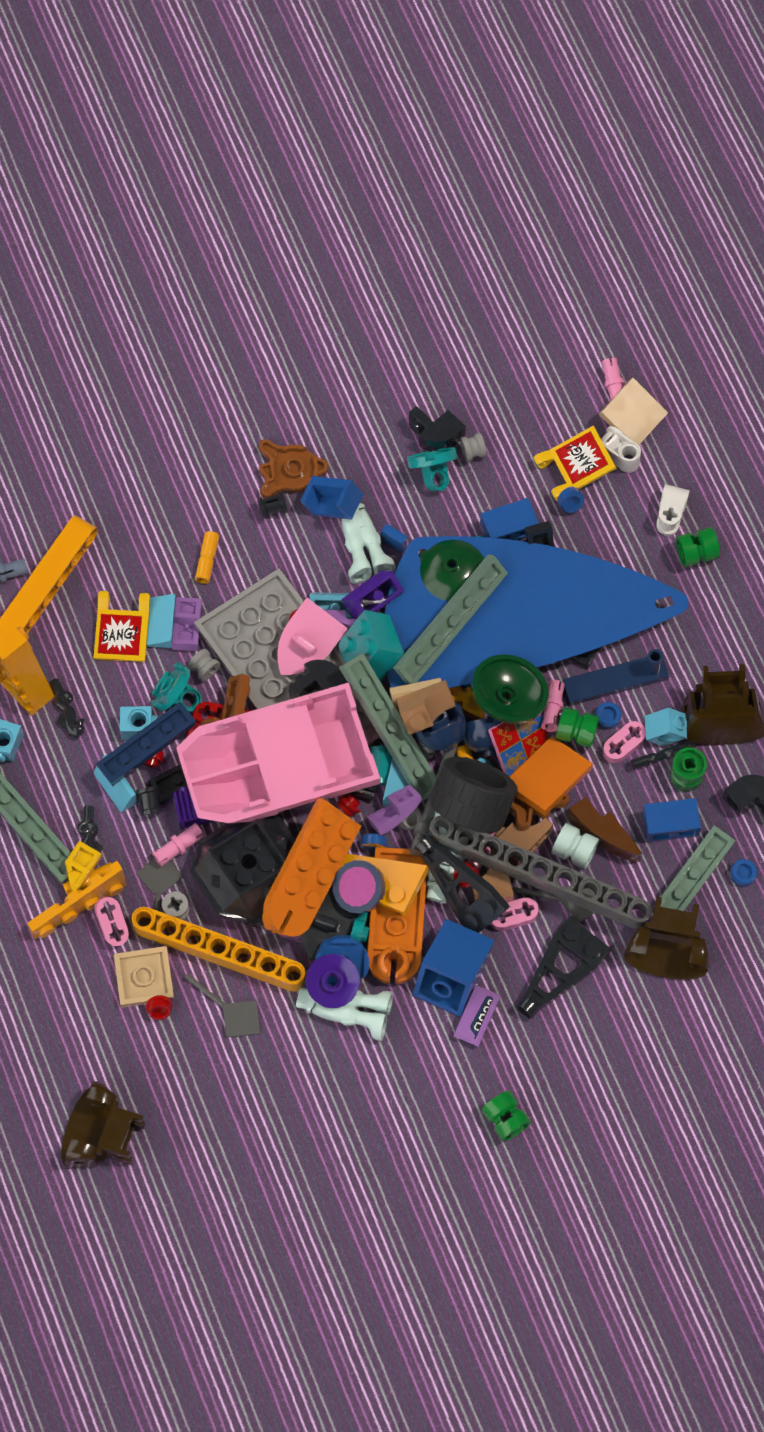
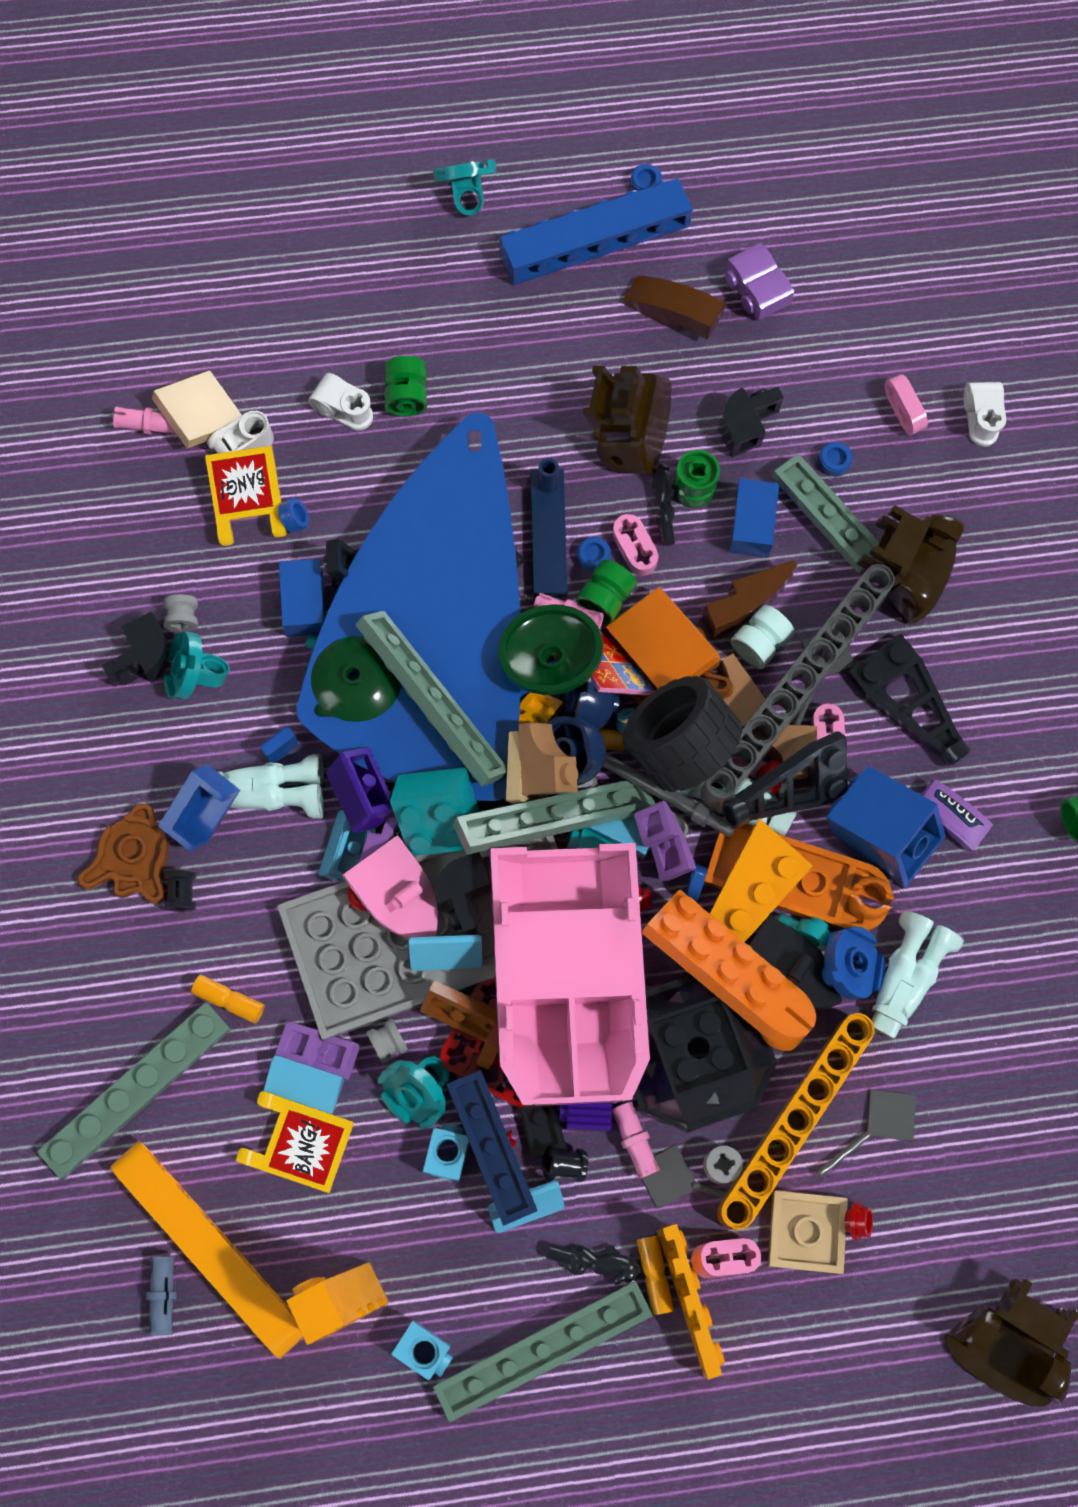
camera: 80 degrees left, 5 degrees up
black animal [49,678,85,739] -> none
yellow tile [65,841,102,891] -> none
dark purple dish [306,954,360,1008] -> none
tile [333,860,385,914] -> none
medium azure brick [645,708,687,746] -> none
none -> sand green plate [37,1002,231,1180]
none -> medium azure slope [409,935,483,971]

